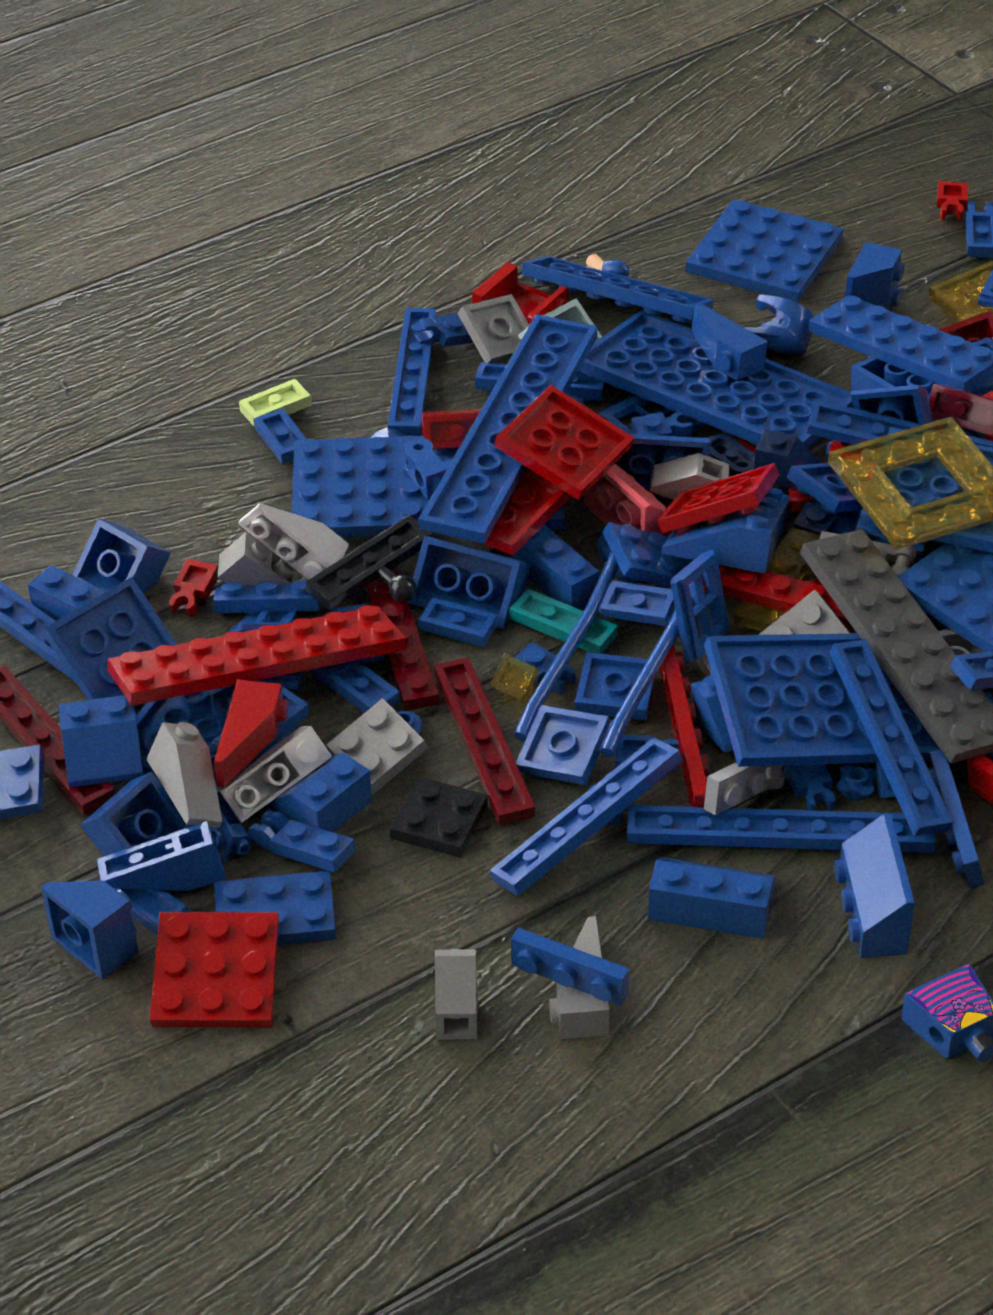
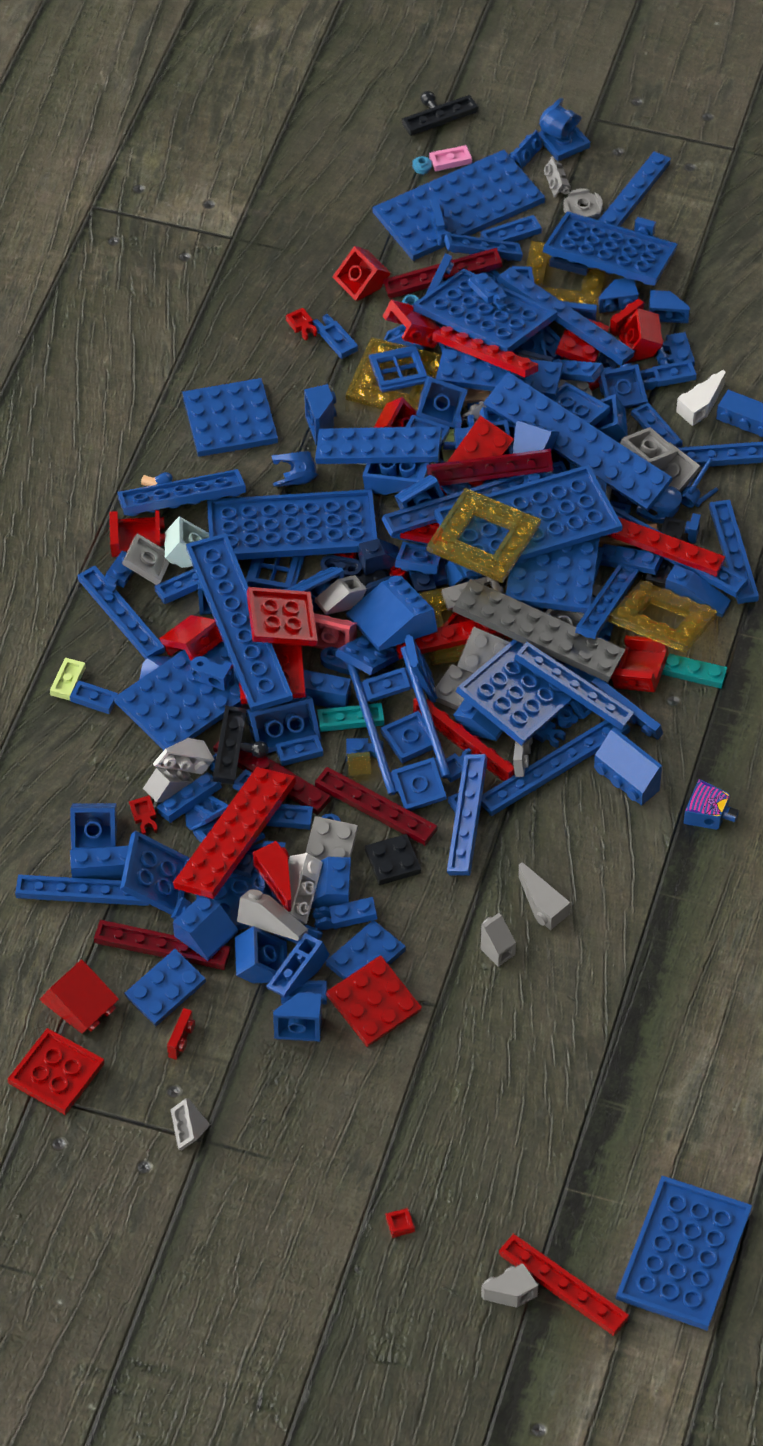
camera: 40 degrees left, 10 degrees up
blue plate [511,928,629,1006] -> none
blue plate [631,412,692,437] -> none
blue slope [648,857,777,939] -> none
red plate [657,463,779,534] -> none
blue slope [691,302,768,381] -> none

